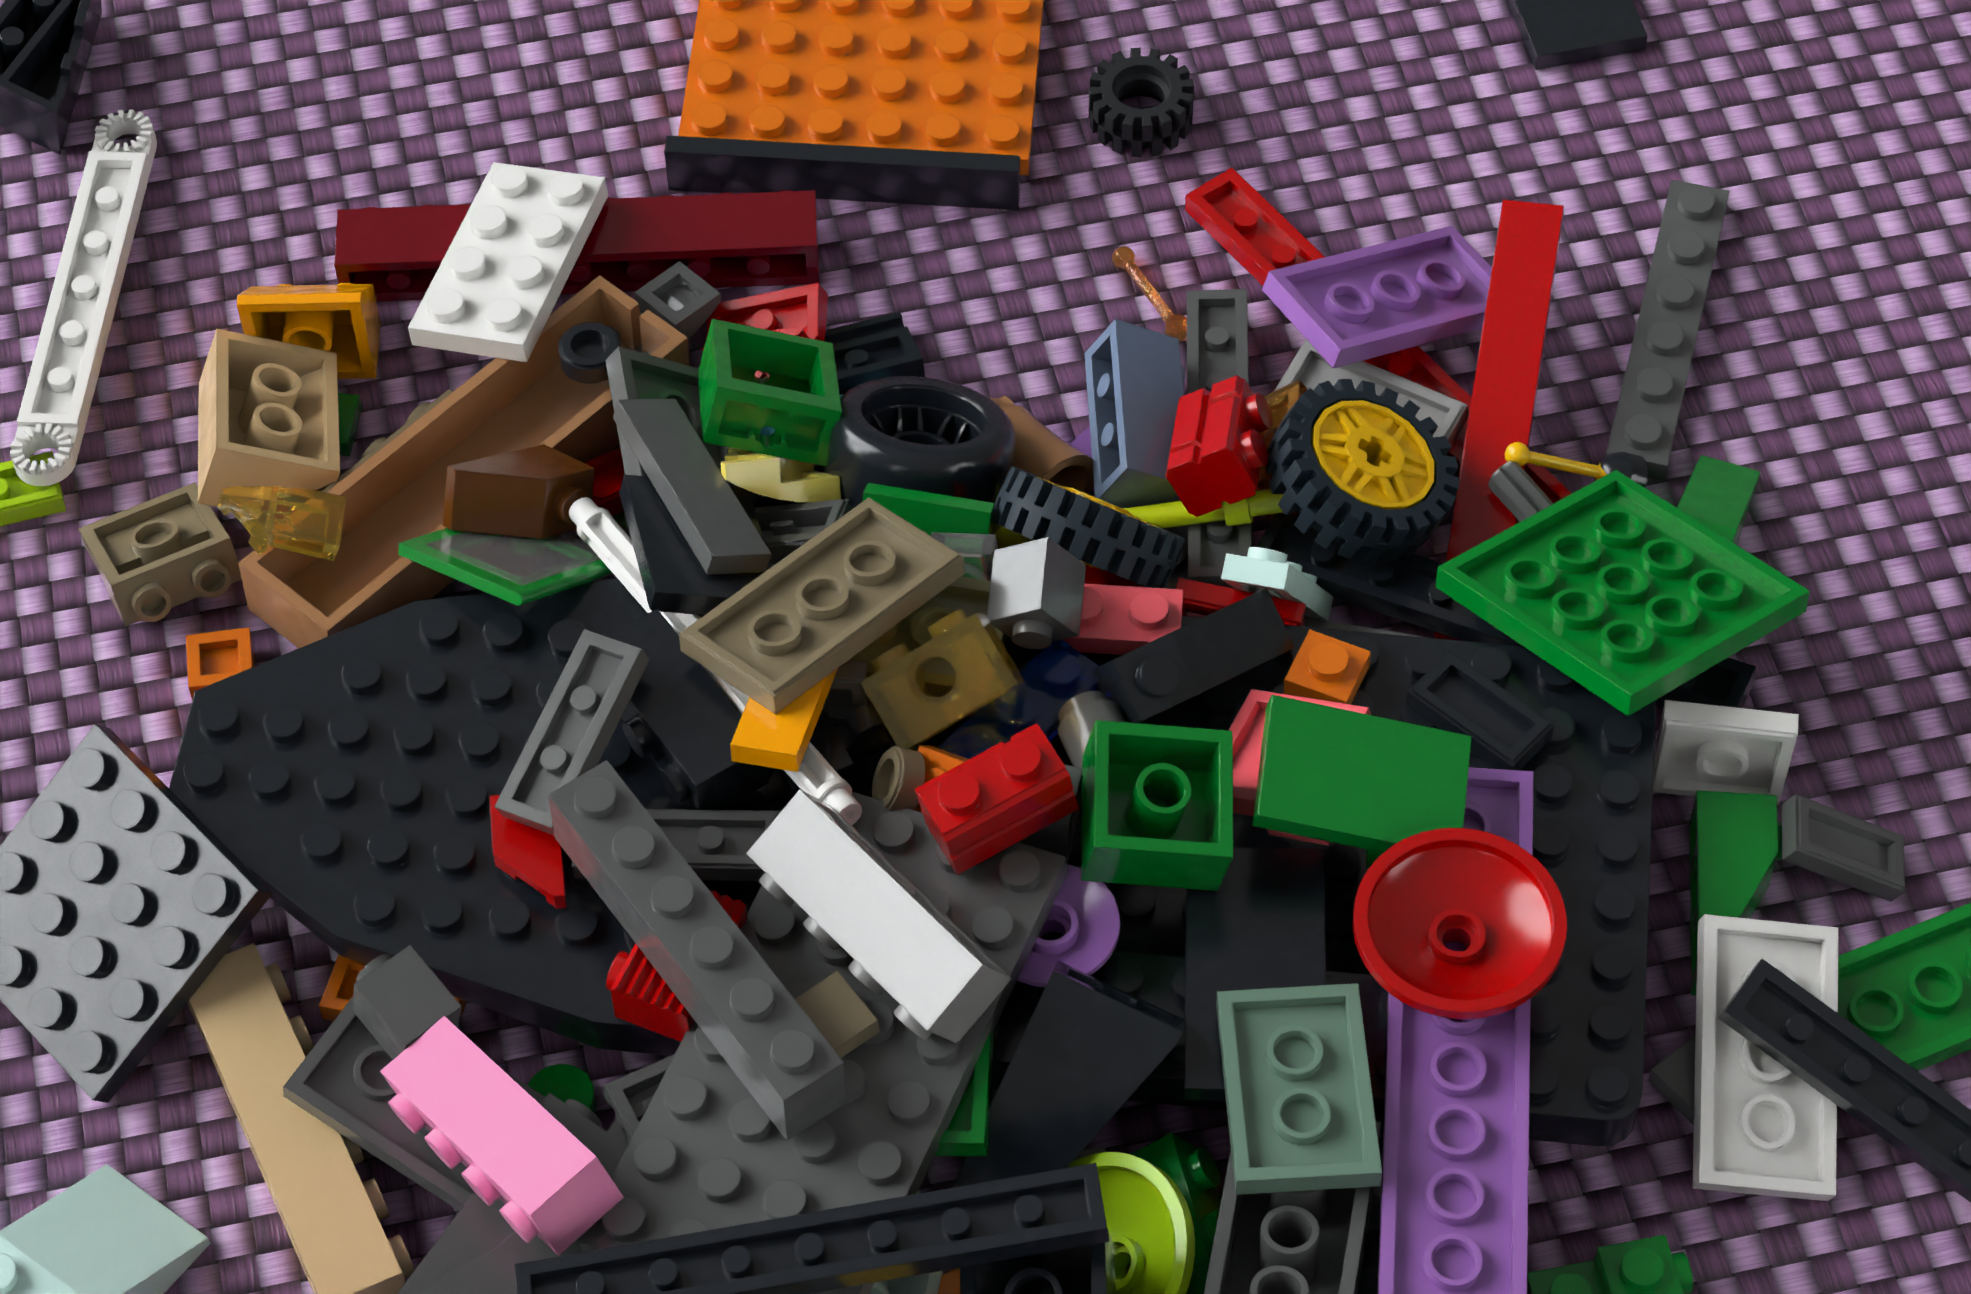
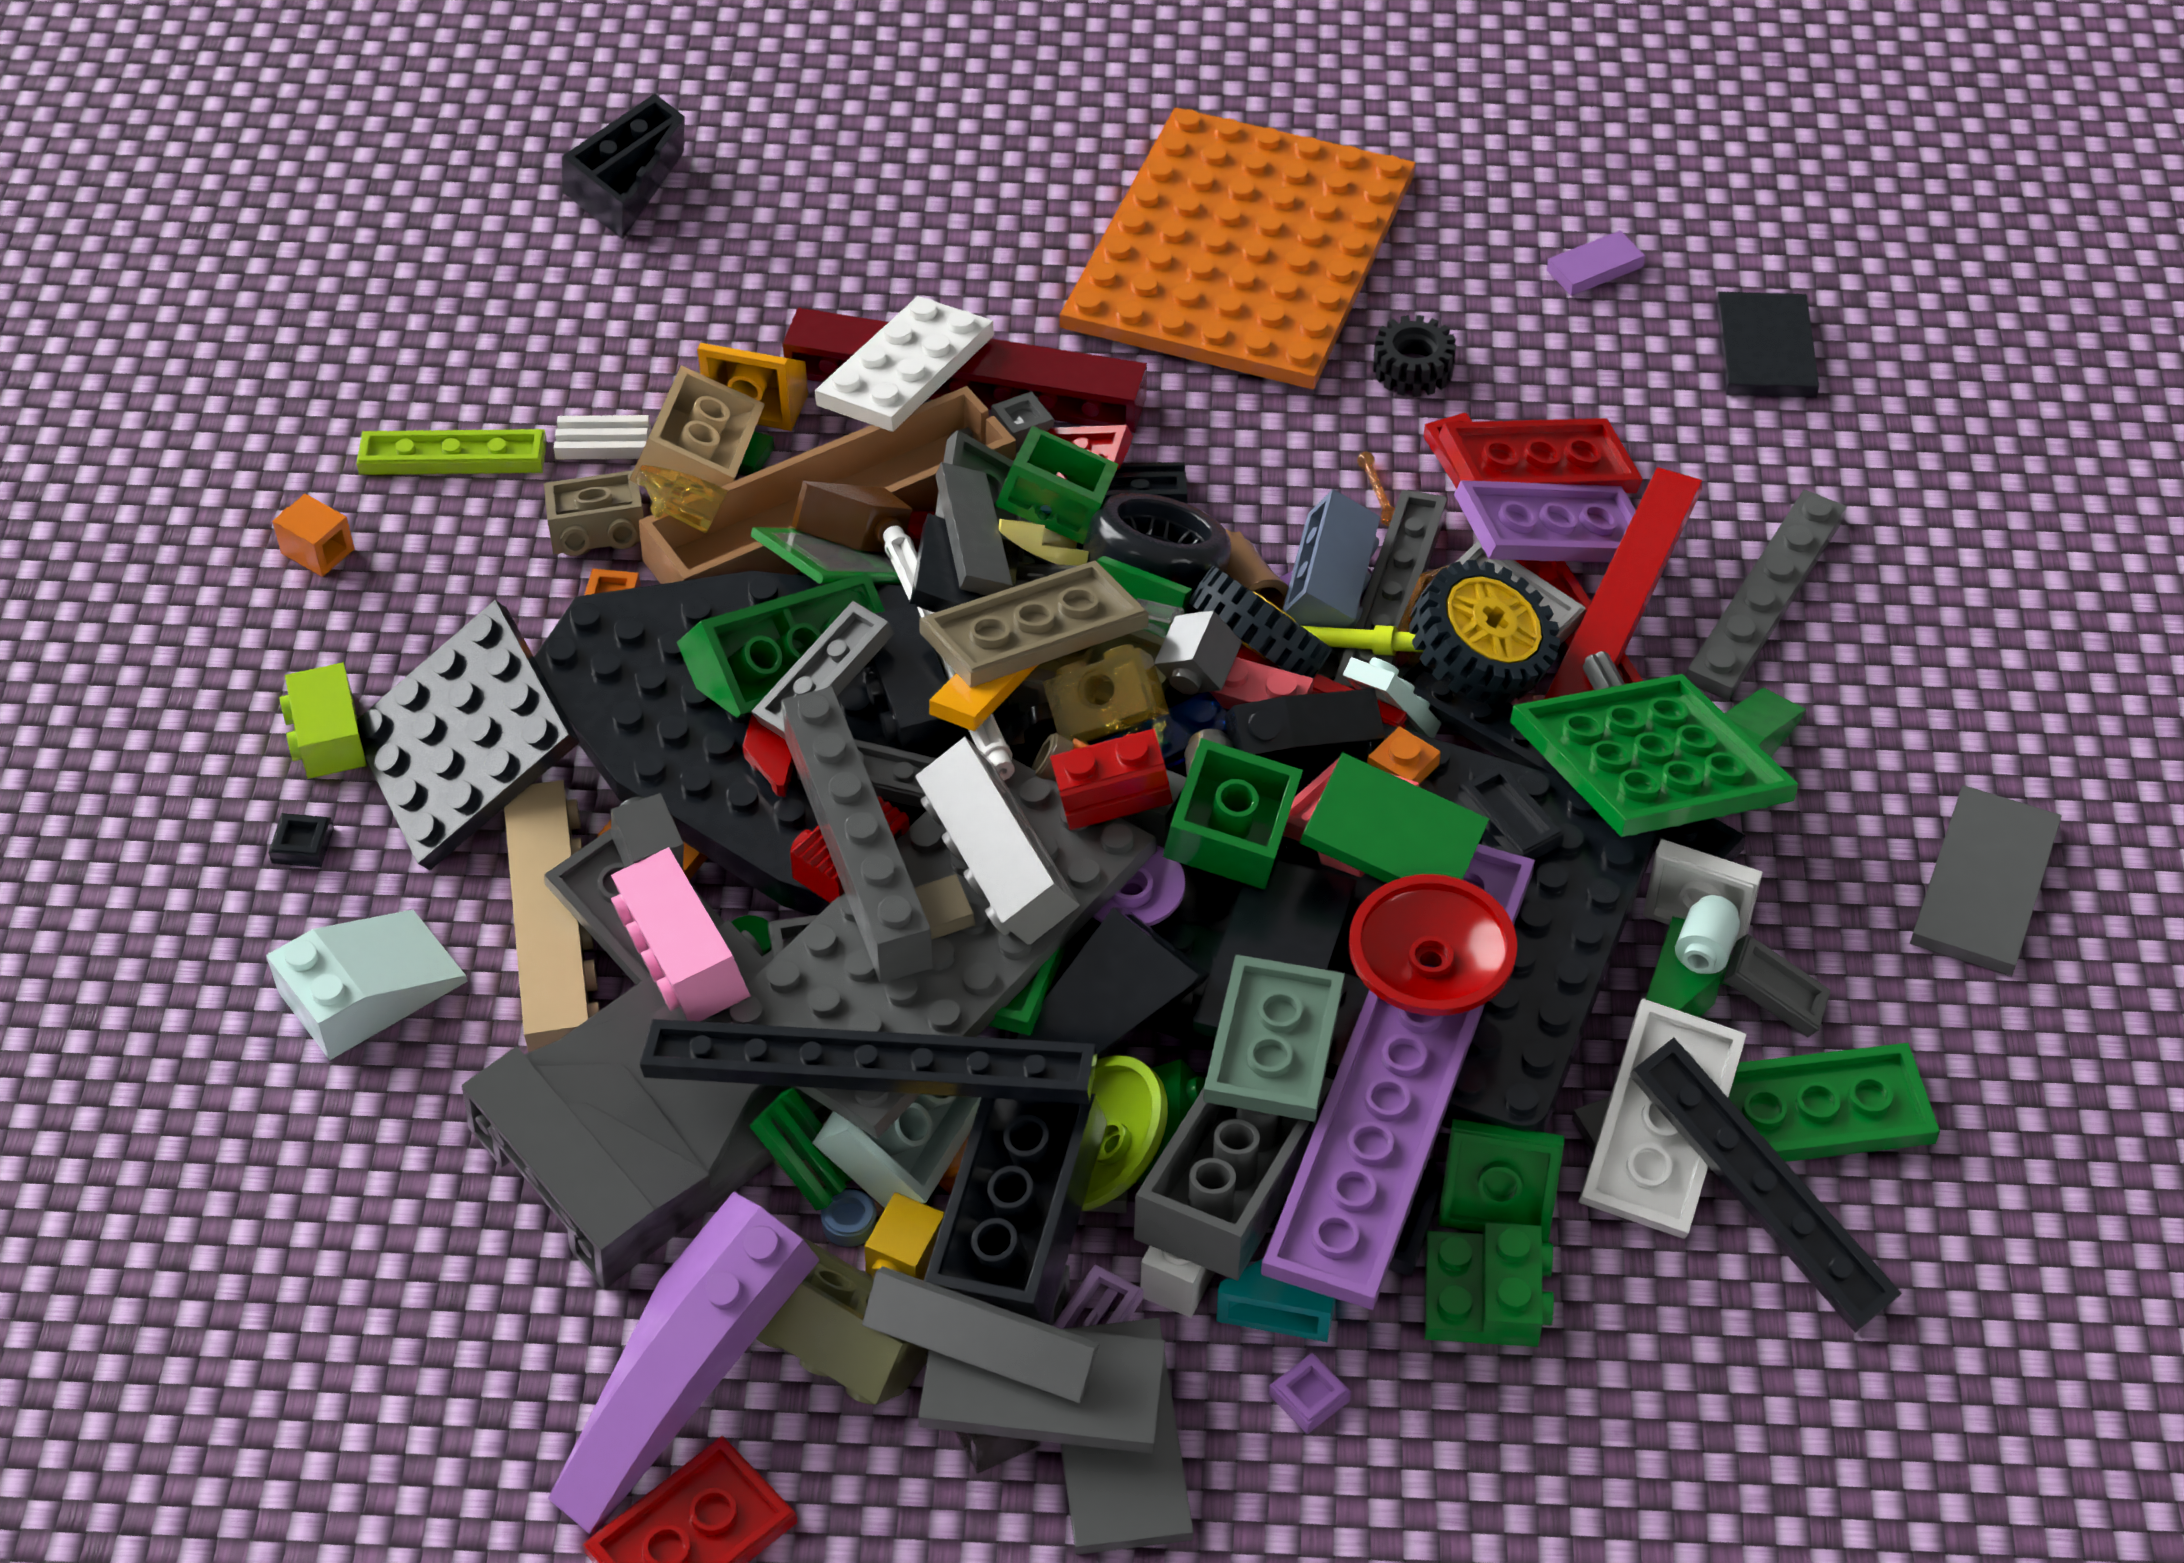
camera: 15 degrees right, 5 degrees down
white plate [10,109,157,486] -> none
black tile [558,322,621,384] -> none
black tile [664,136,1020,210] -> none
red brick [1166,375,1273,517] -> none
hinge [1505,442,1648,488] -> none
none -> white tile [553,415,651,460]
none -> green wedge [677,572,885,718]
none -> red plate [1438,418,1643,494]
none -> green tile [1438,1119,1564,1242]
none -> light aqua brick [1675,895,1740,974]

